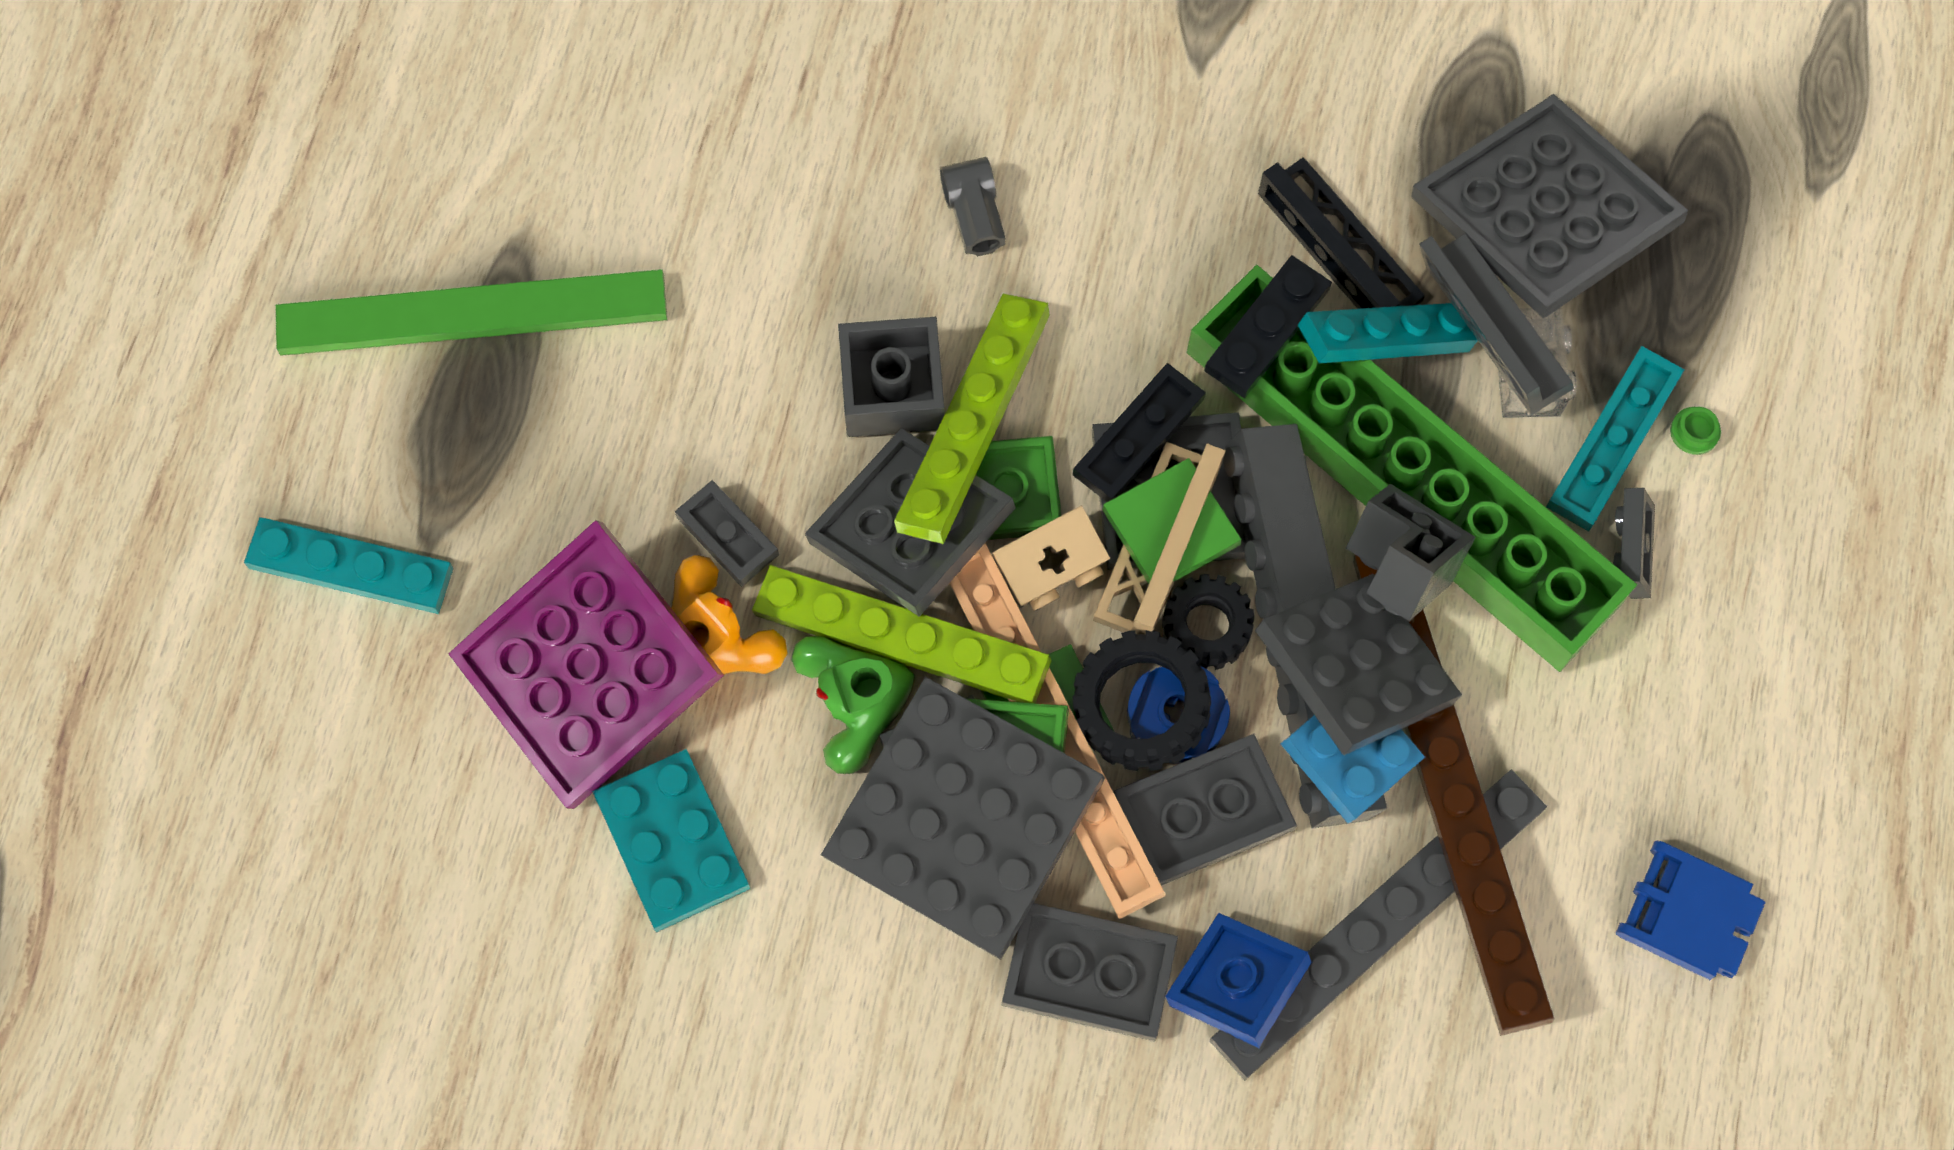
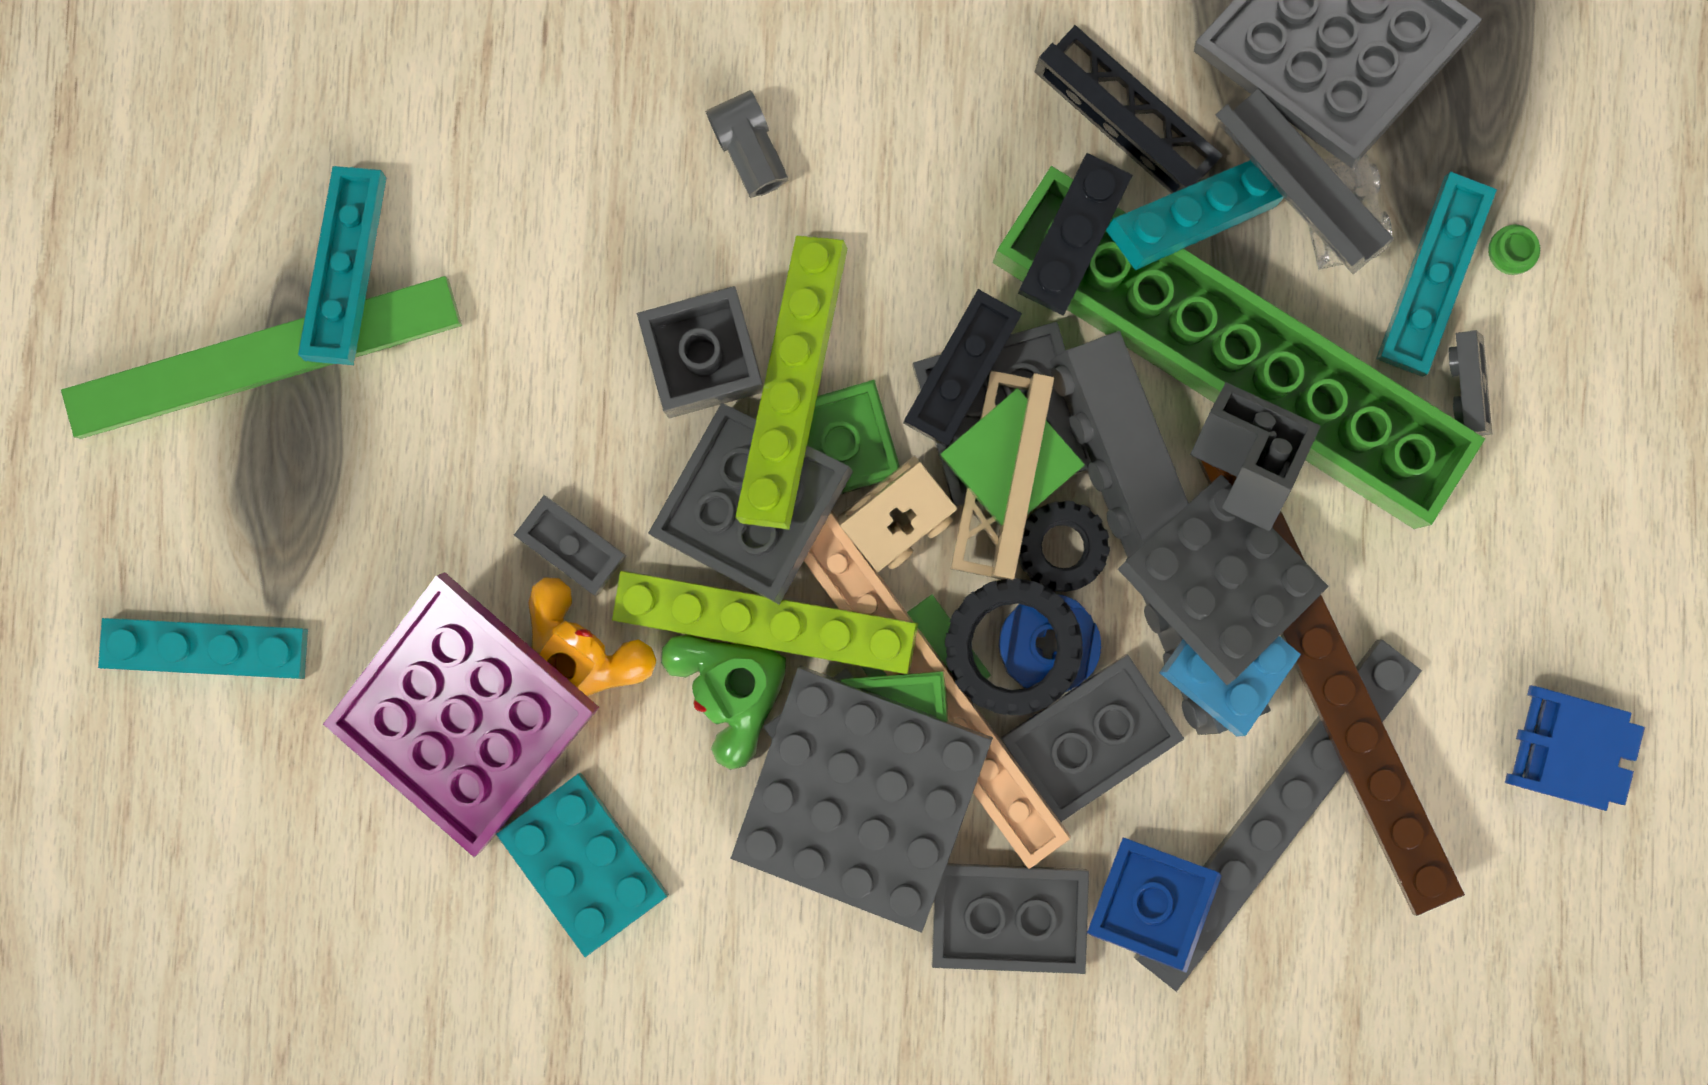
camera: 10 degrees left, 15 degrees up
none -> teal plate [298,166,387,366]

